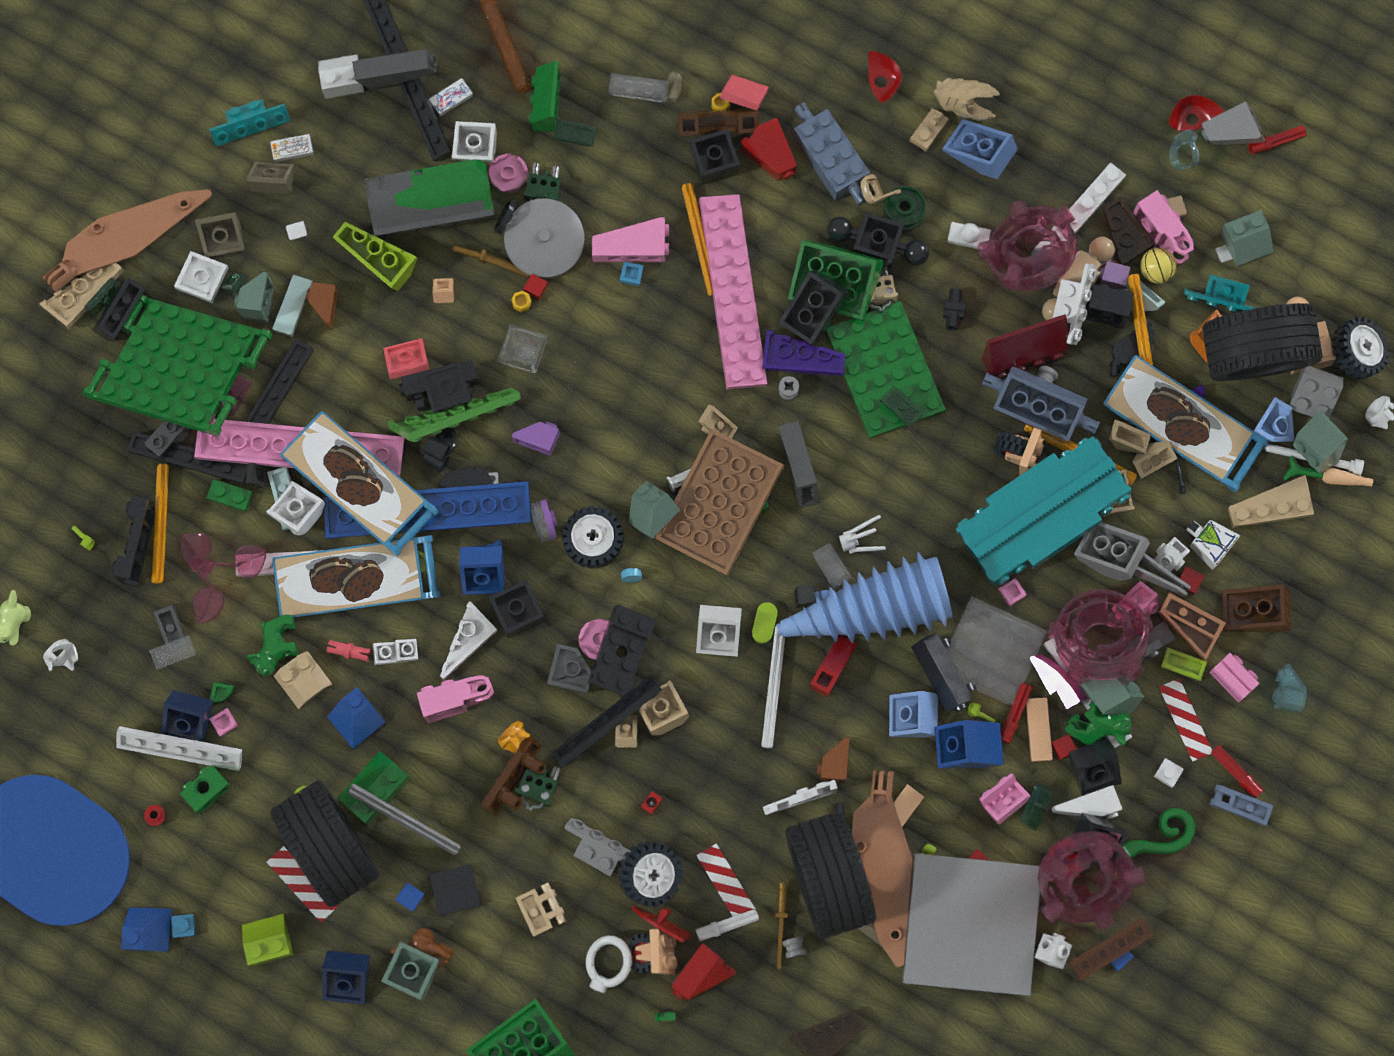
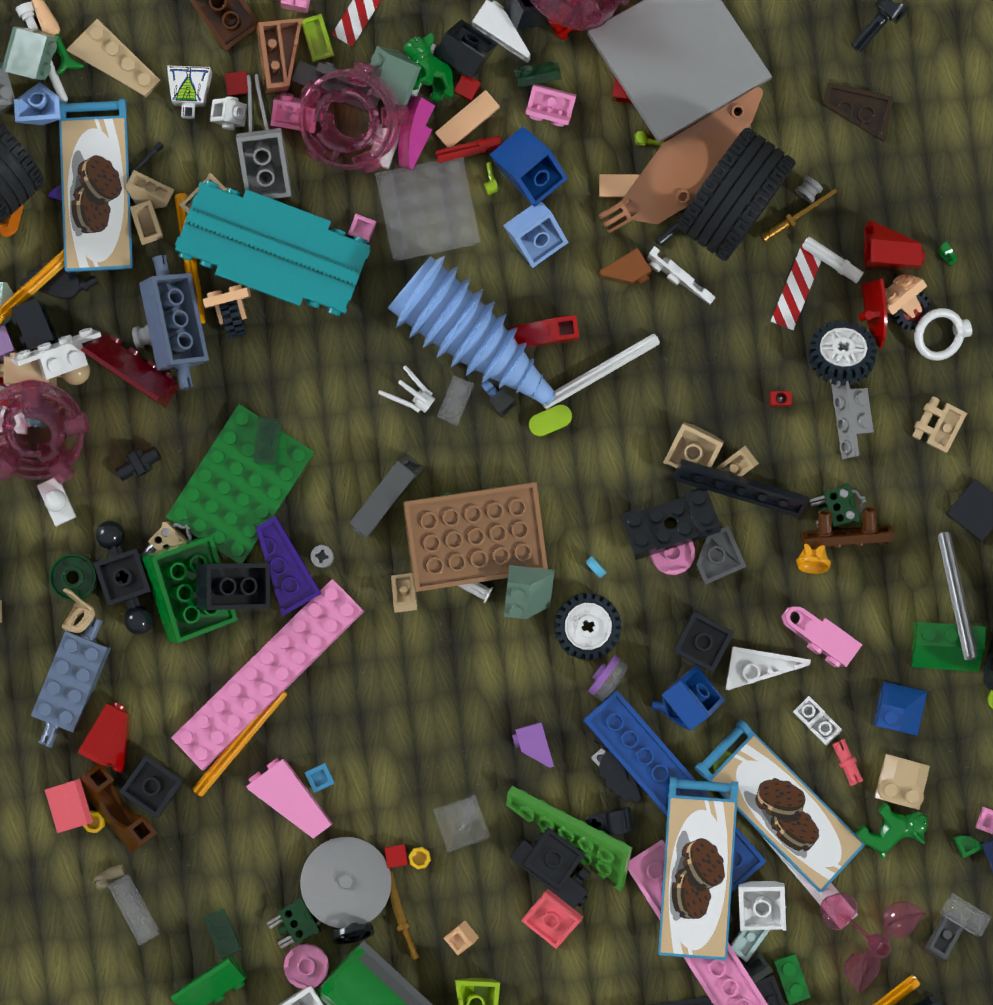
camera: 130 degrees left, 10 degrees up
white slope [696,605,742,657] -> none
black brick [911,633,976,713] -> none

